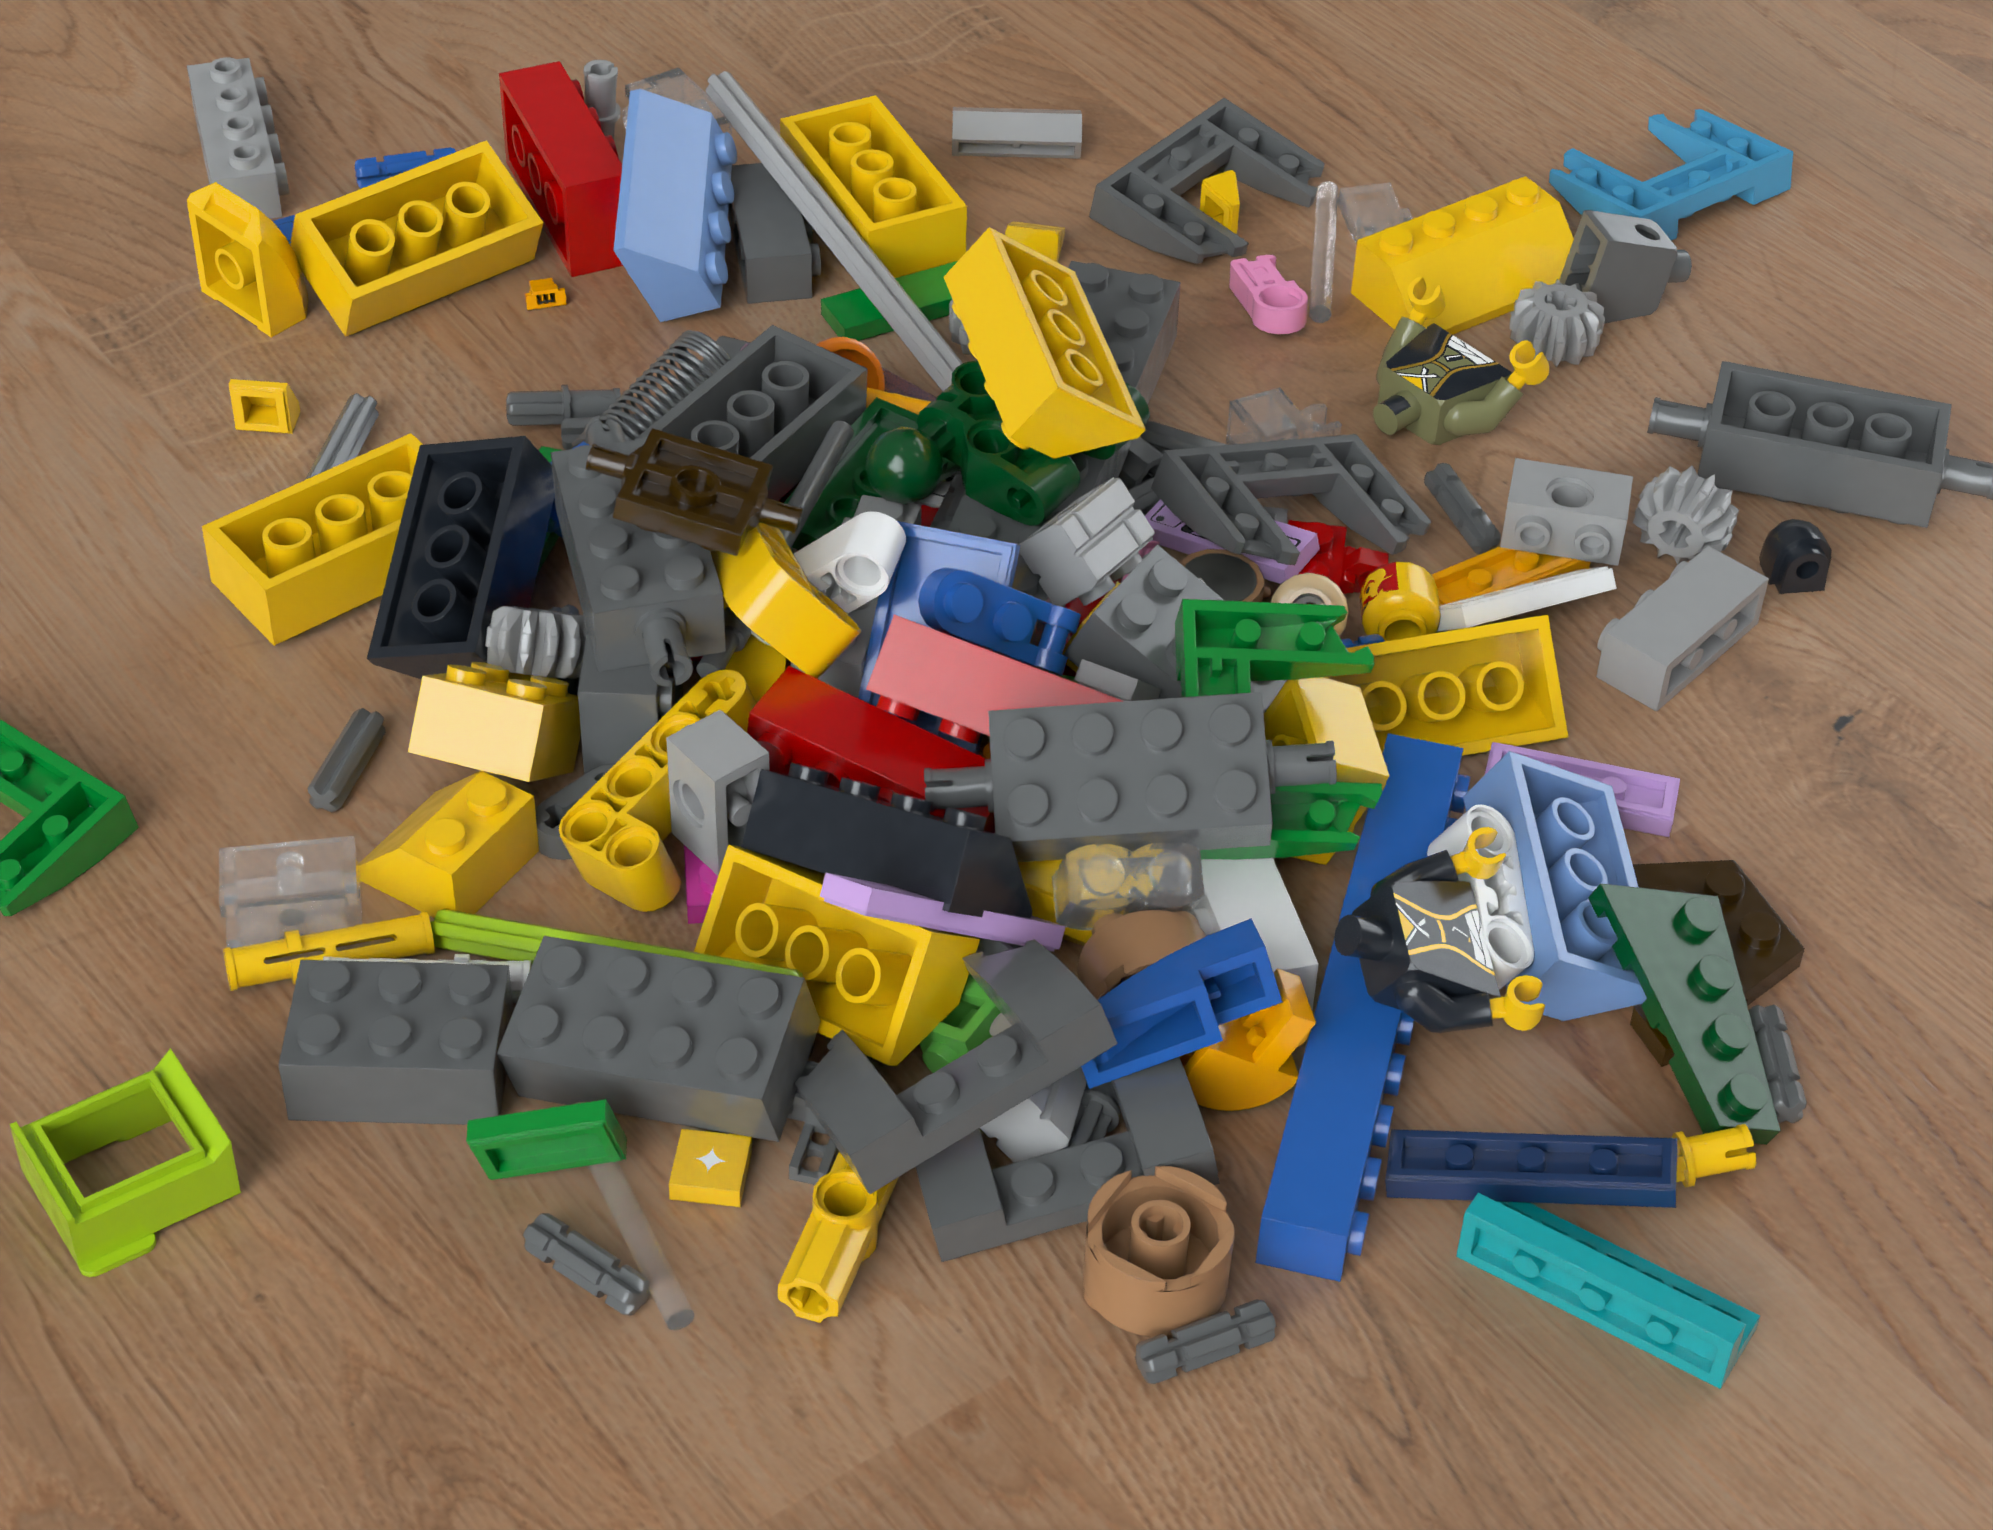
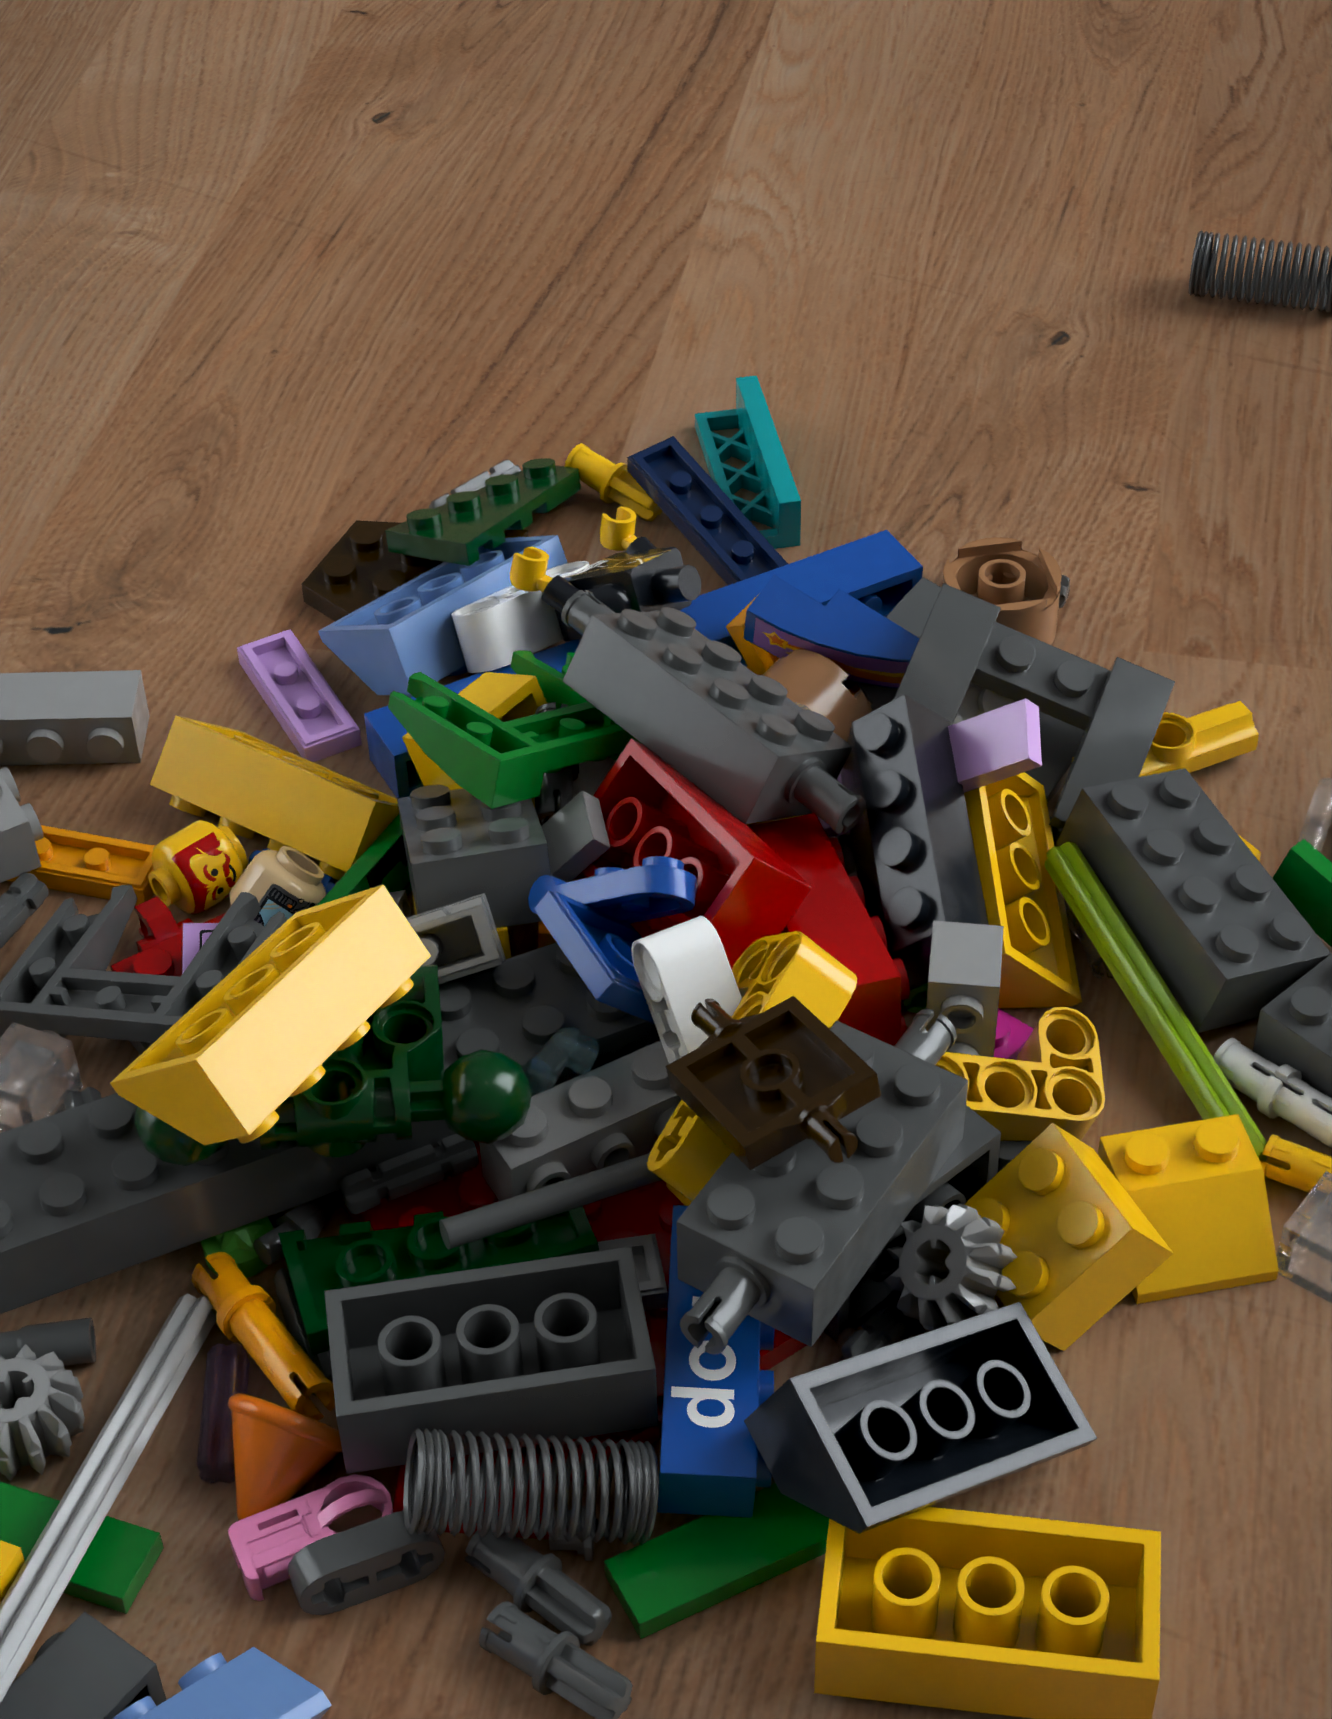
camera: 130 degrees left, 0 degrees up
dark grey axle [307,708,386,812] -> none
white tile [1437,566,1617,631] -> none

